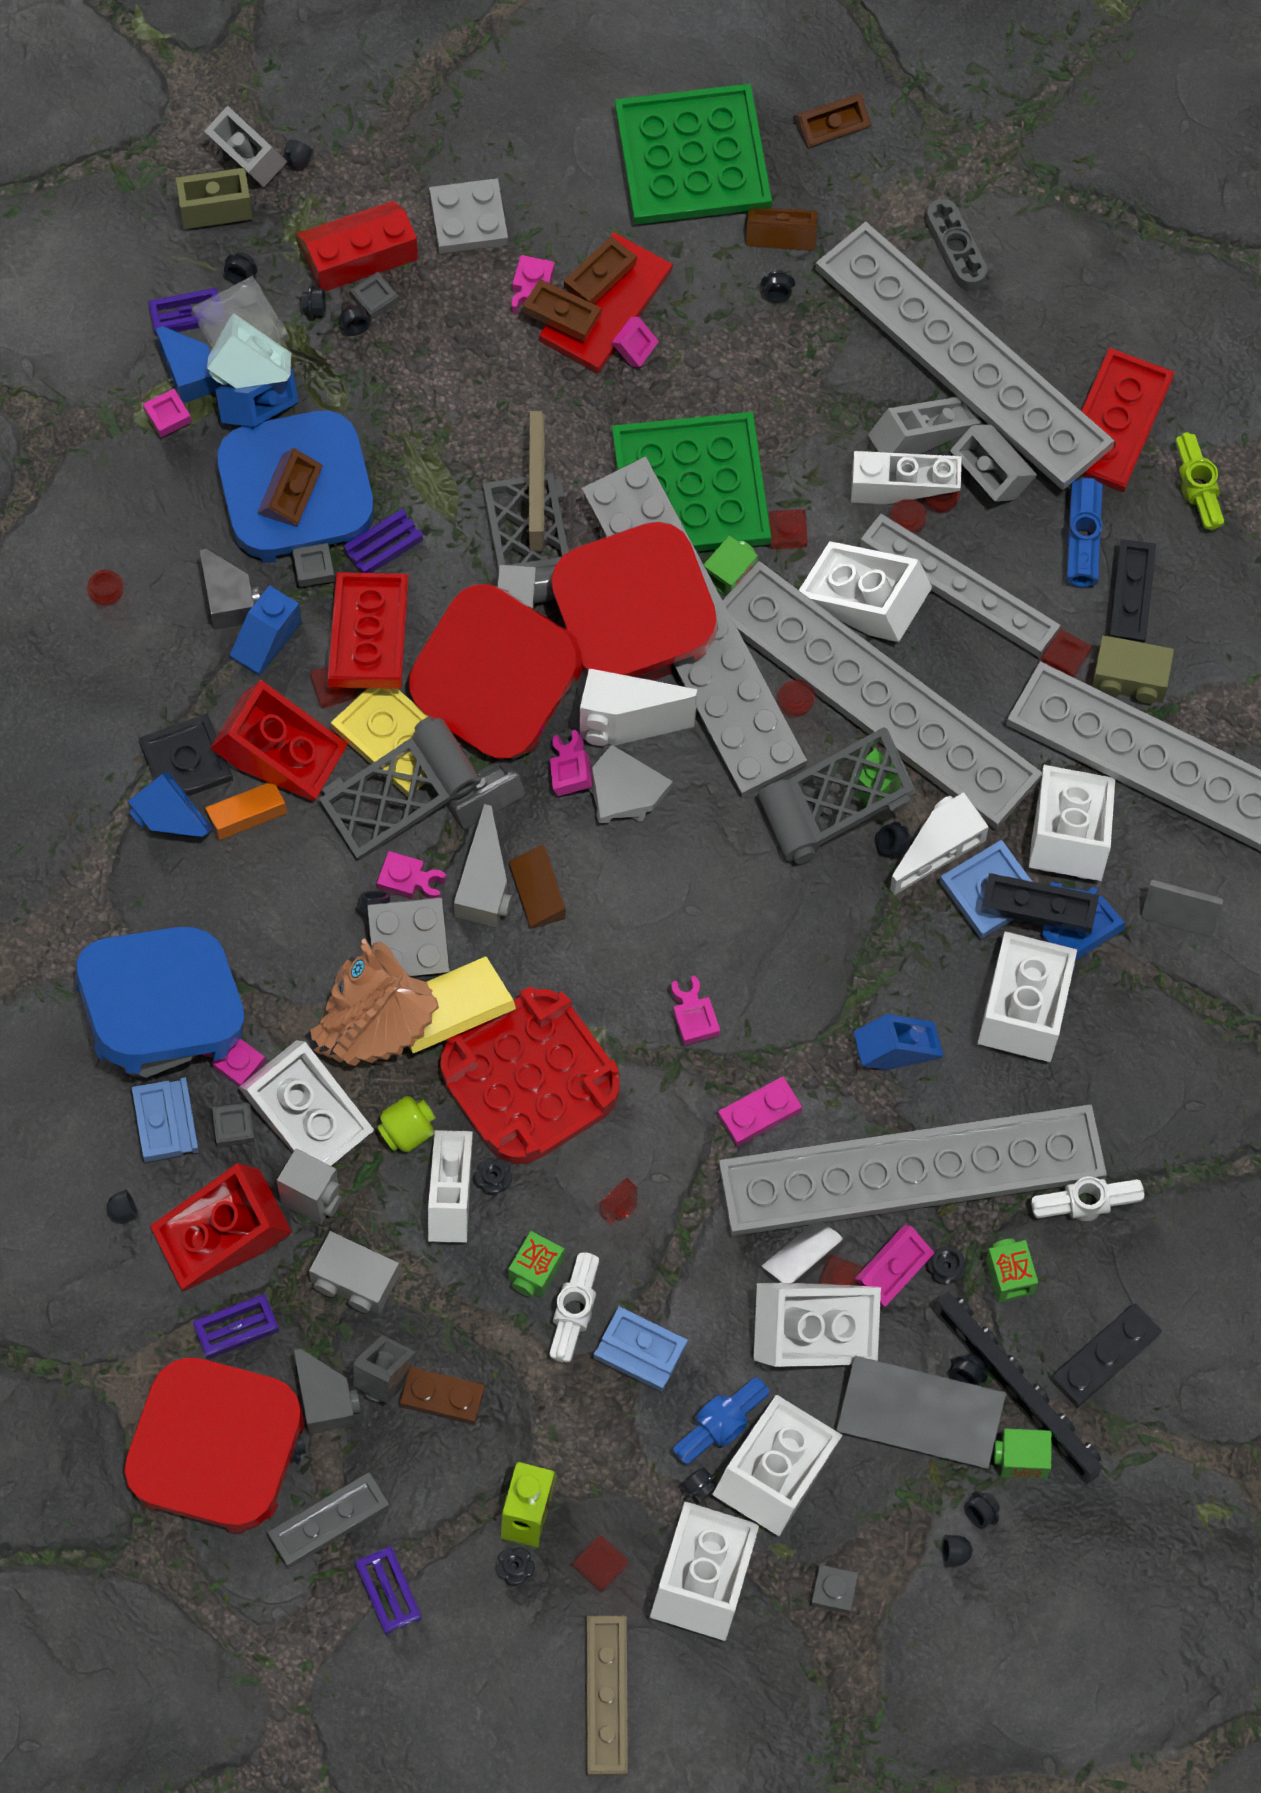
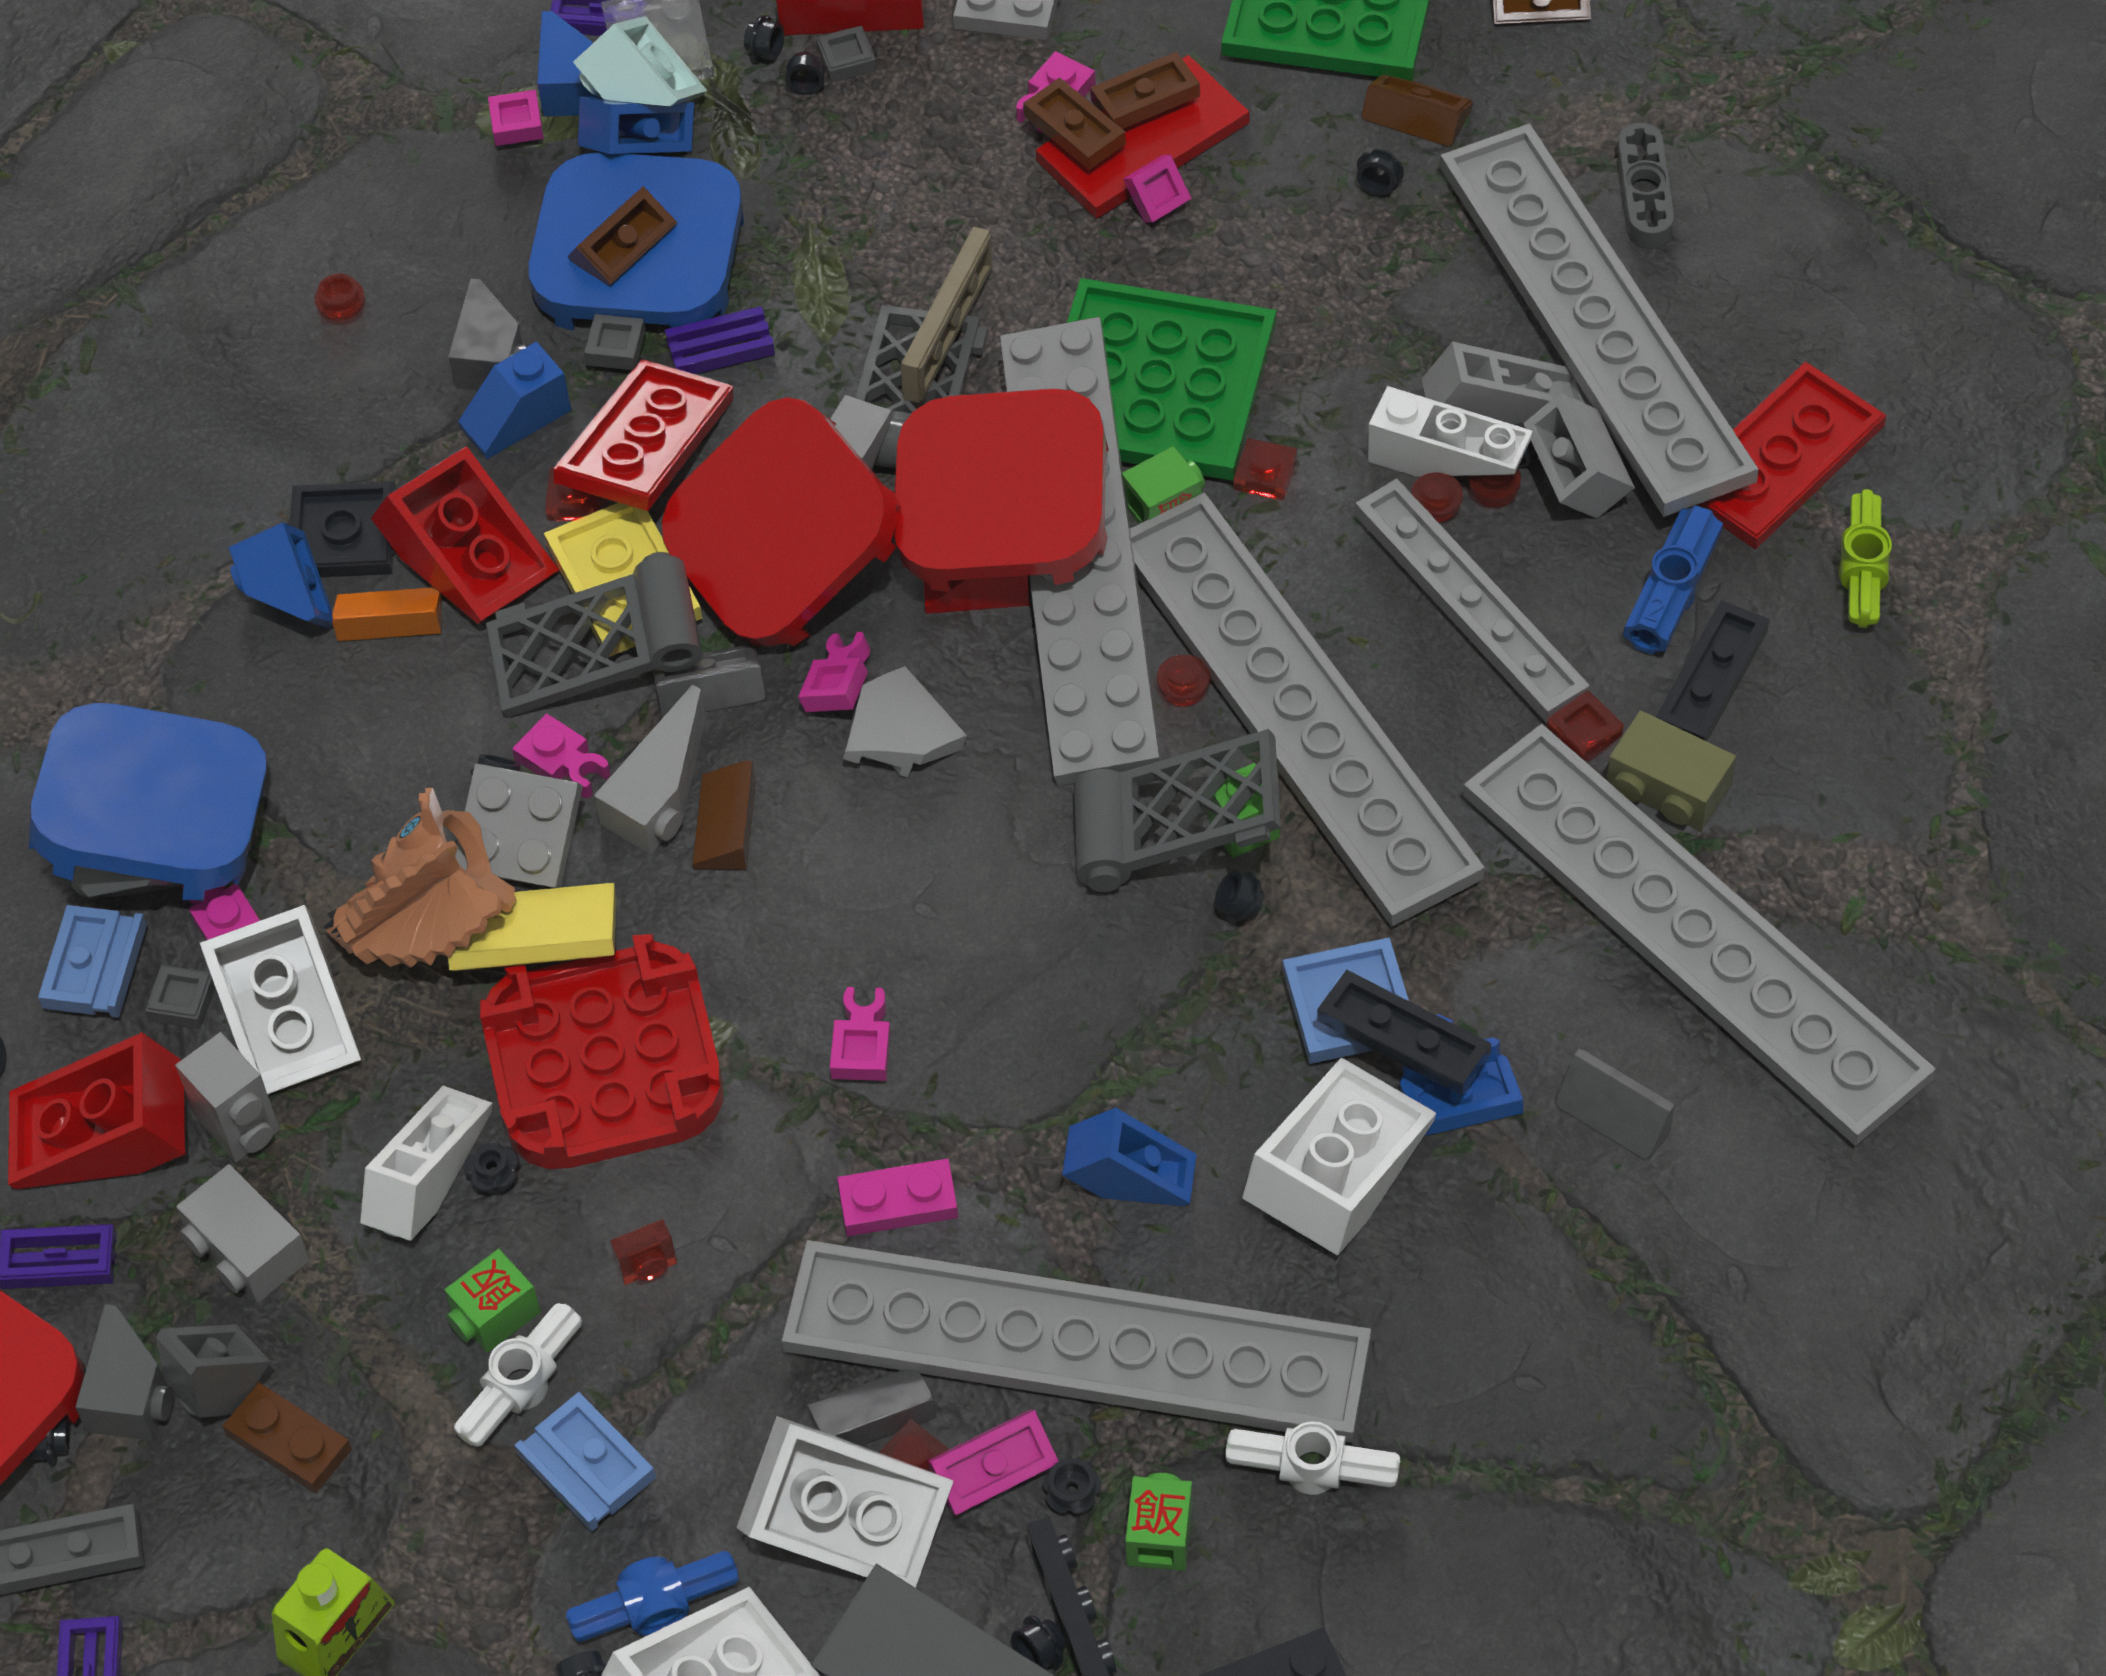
camera: 25 degrees right, 10 degrees down
lime head [377,1096,436,1152] -> none
white slope [580,669,697,746] -> none
white slope [799,541,932,642] -> none
white slope [890,792,989,895] -> none
white slope [1029,765,1115,881] -> none

